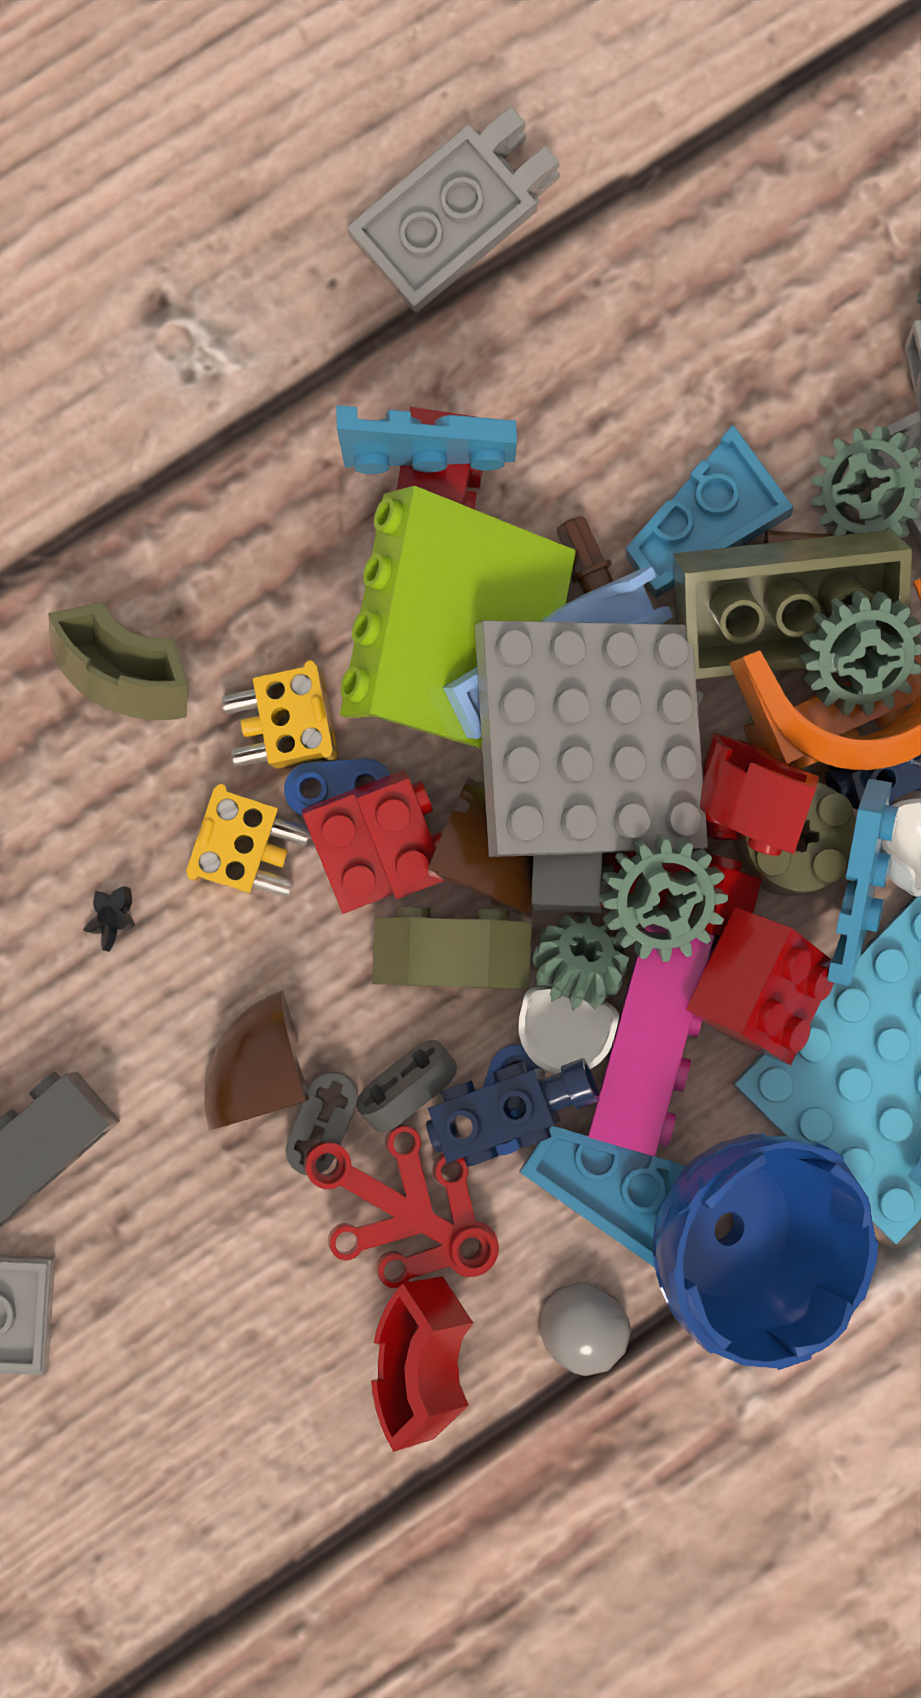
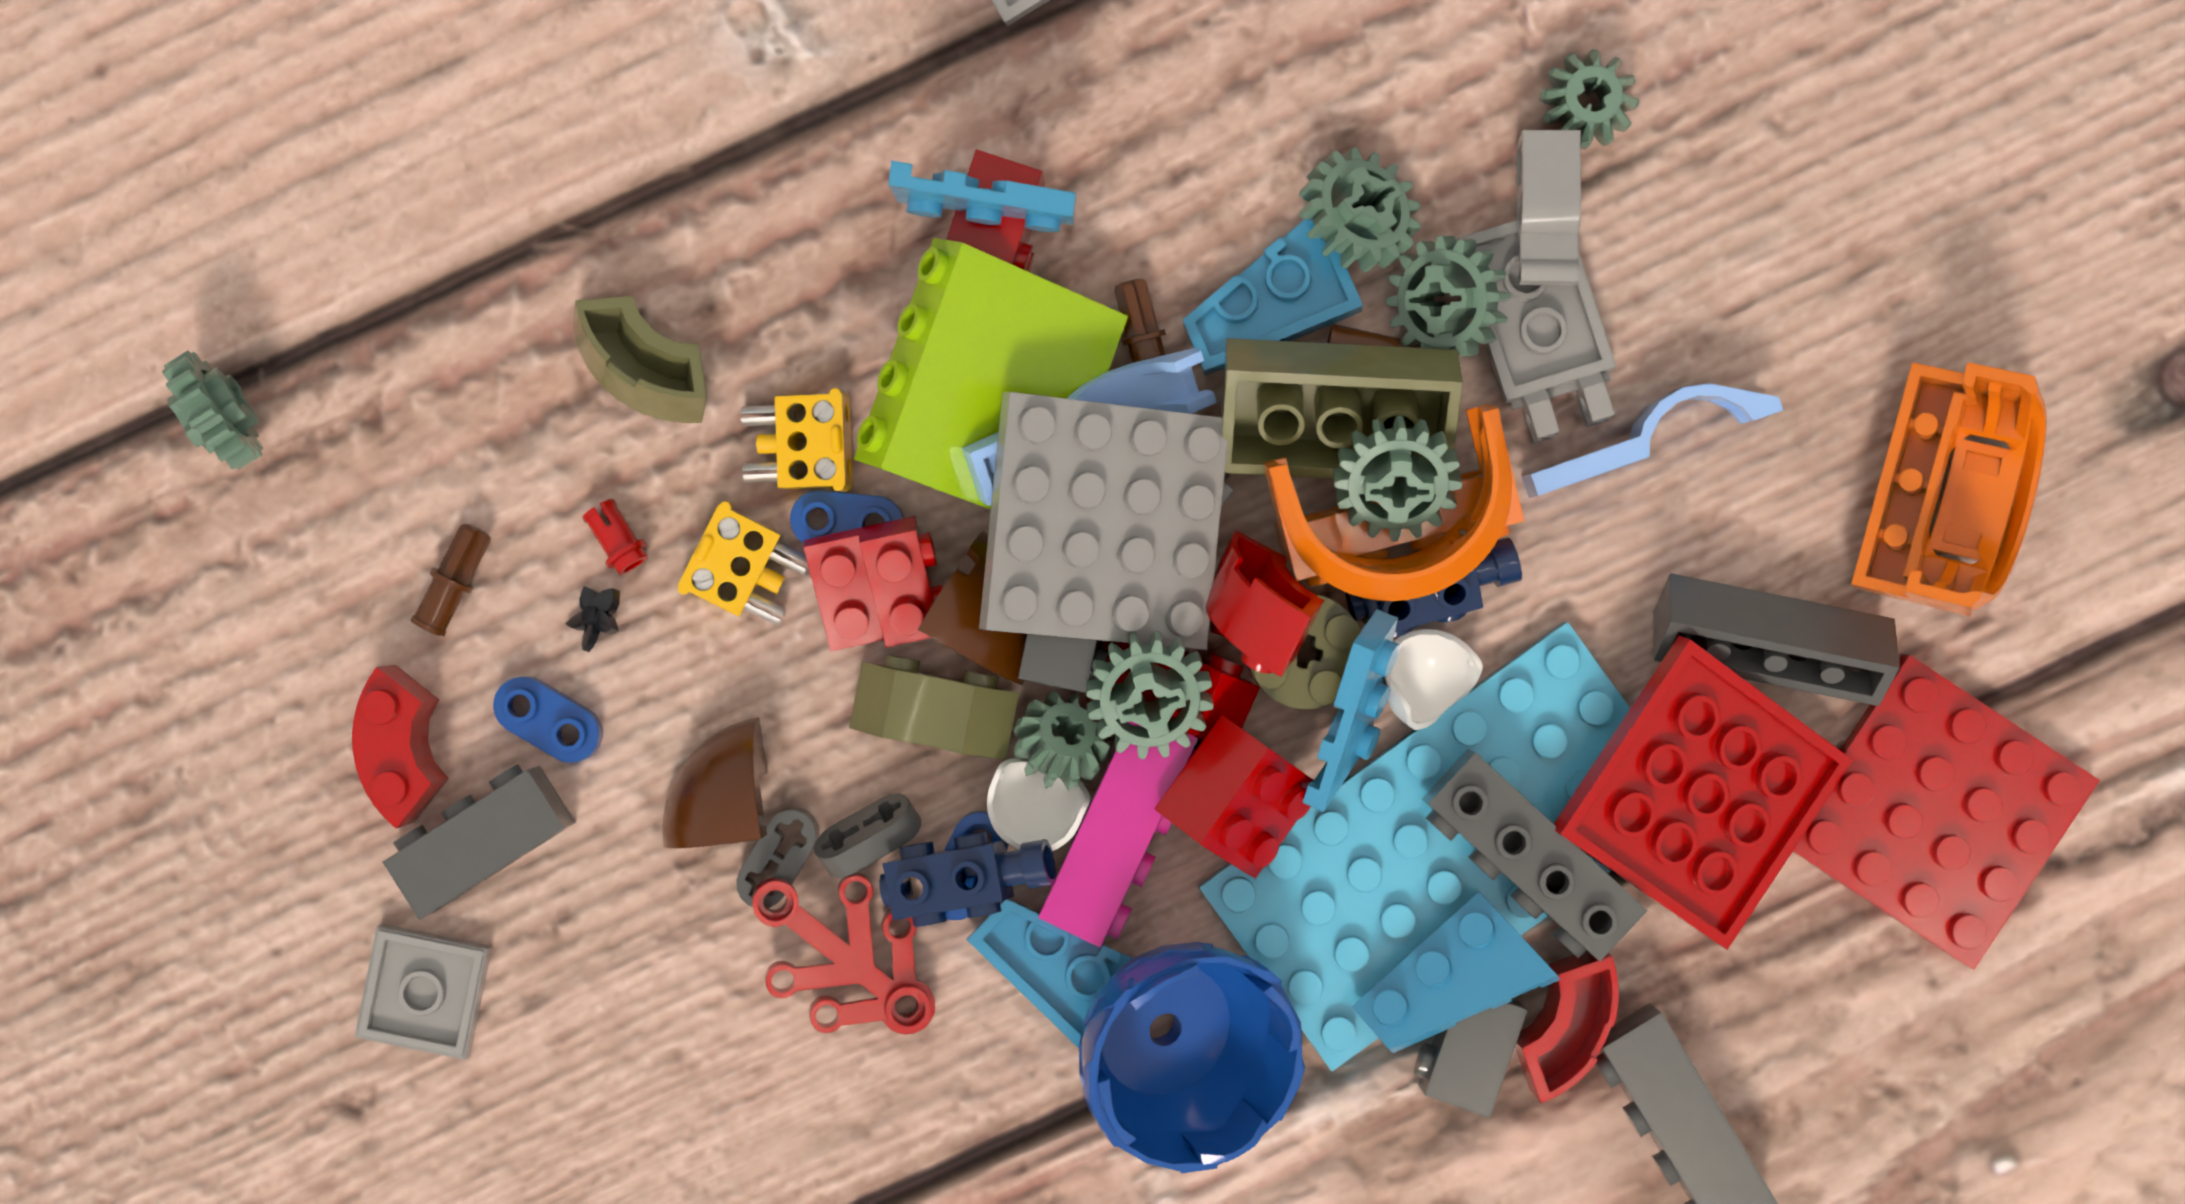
camera: 15 degrees right, 5 degrees up
red brick [371,1276,473,1452] -> none
light grey hair [538,1282,631,1376] -> none
none -> blue plate [493,676,603,763]
none -> red pin [582,499,648,575]
none -> sand green gear [1299,148,1421,272]

